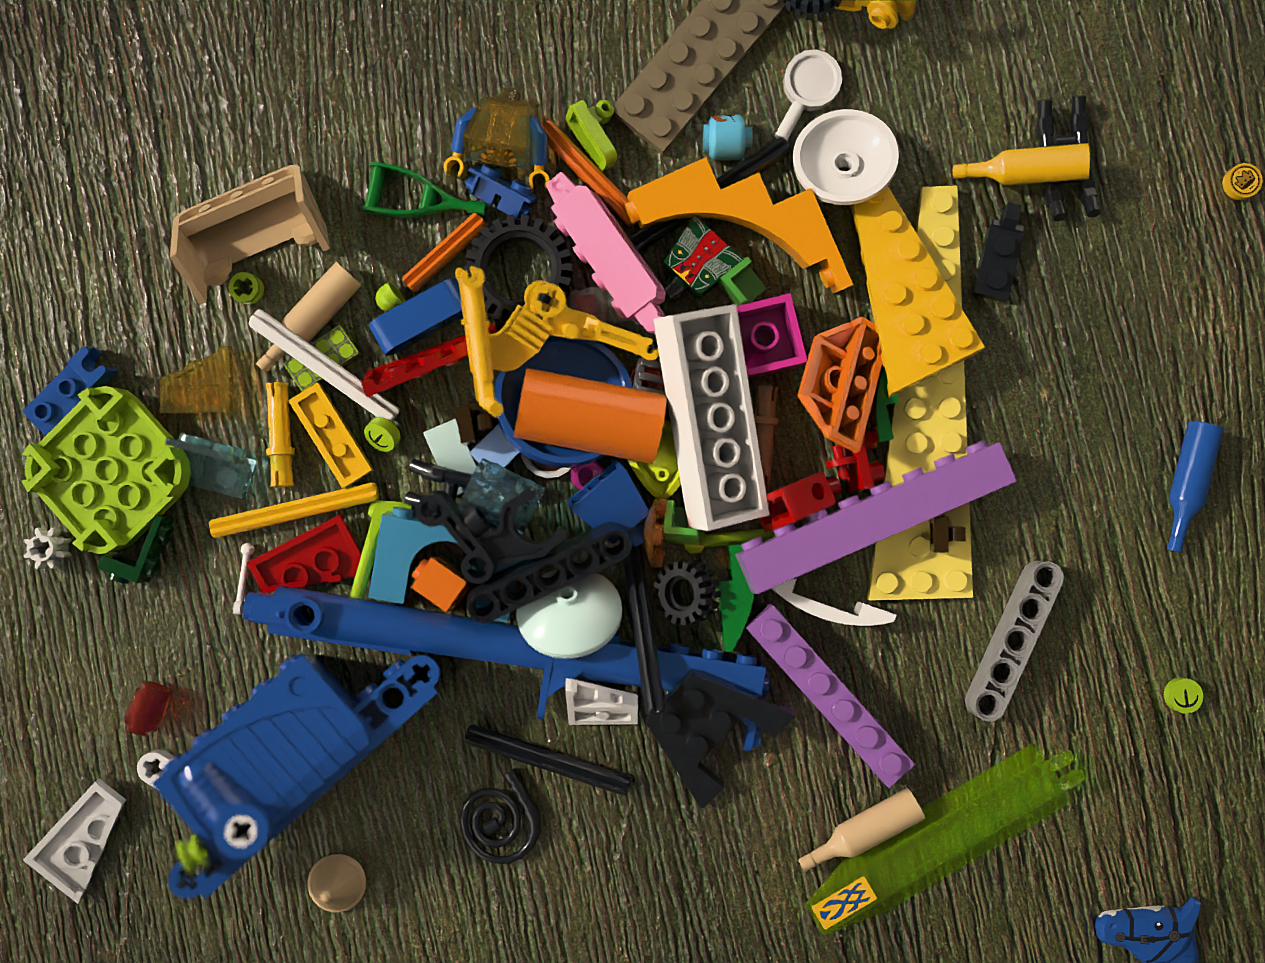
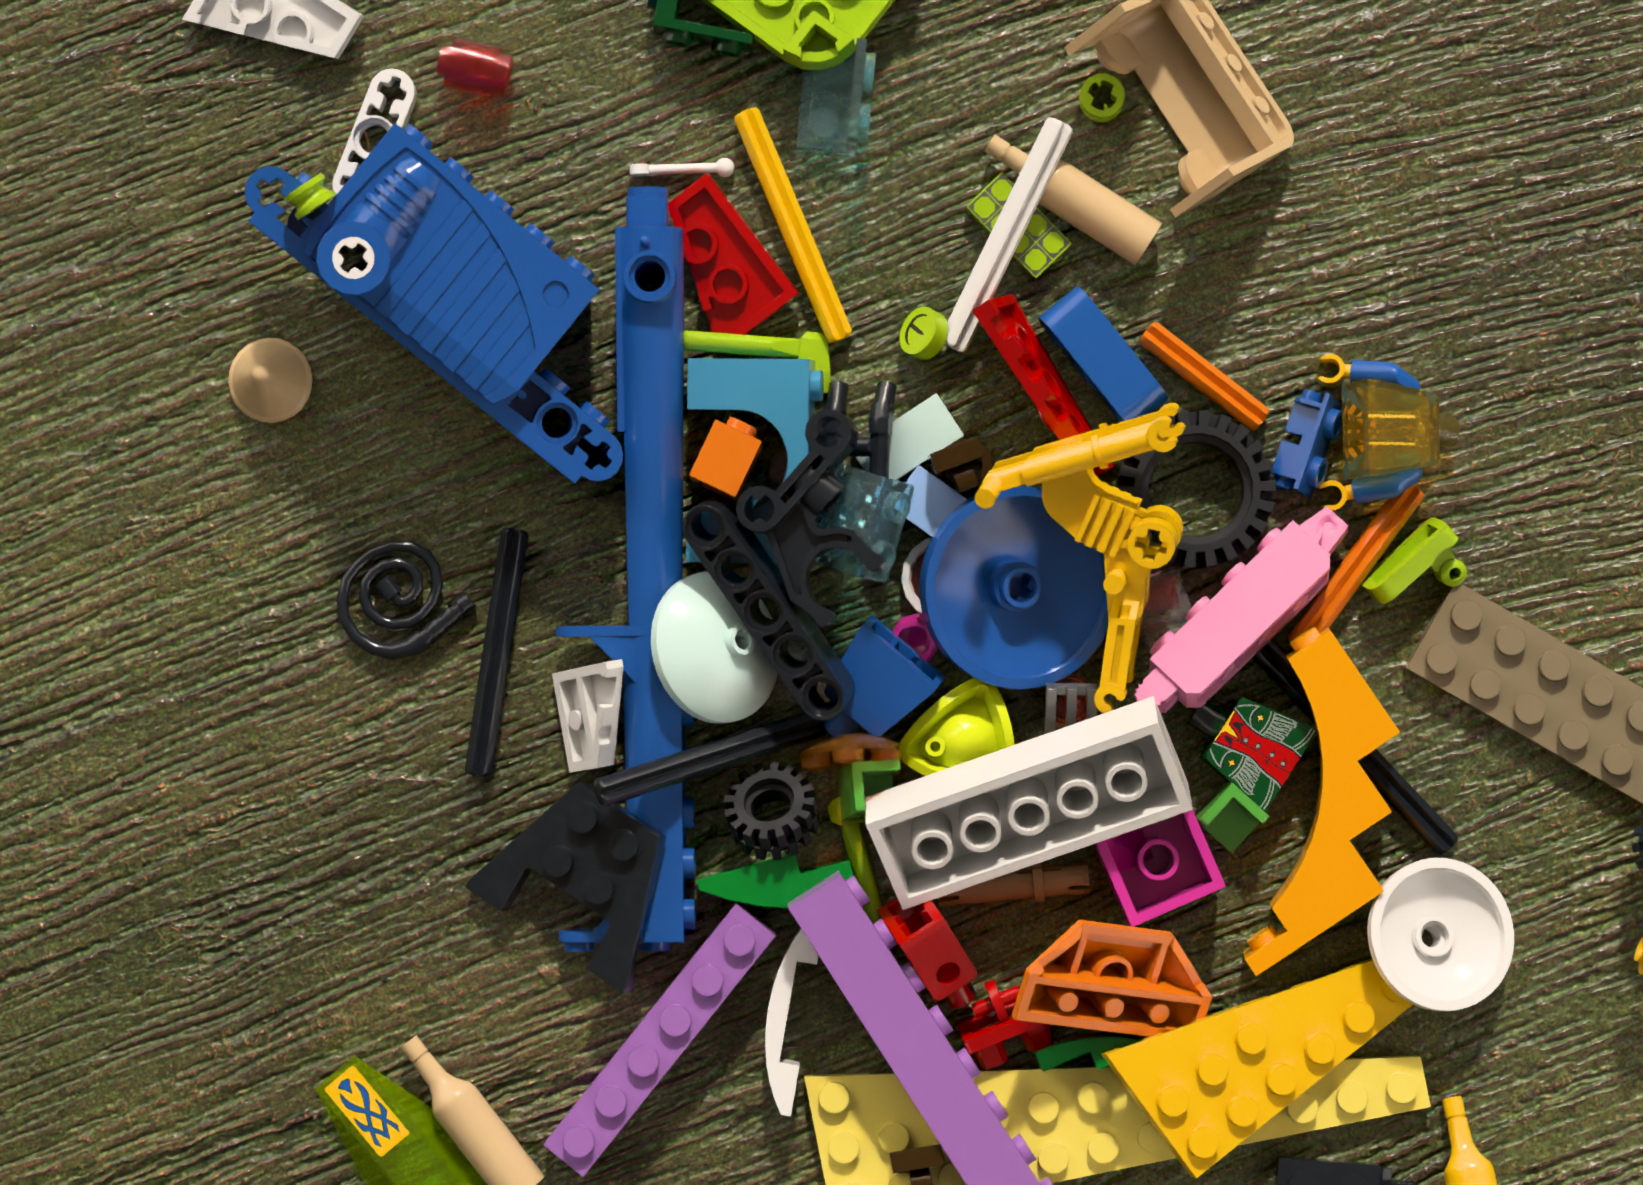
camera: 70 degrees right, 0 degrees up
clear yellow wing [160,345,233,414] -> none
yellow pin [266,382,295,487] -> none
yellow plate [288,382,375,489] -> none
green piece [362,162,487,218] -> none
lime hinge [375,281,406,311] -> none
orange brick [513,368,666,464] -> none
medium azure head [703,115,752,161] -> none
white piece [775,50,842,141] -> none

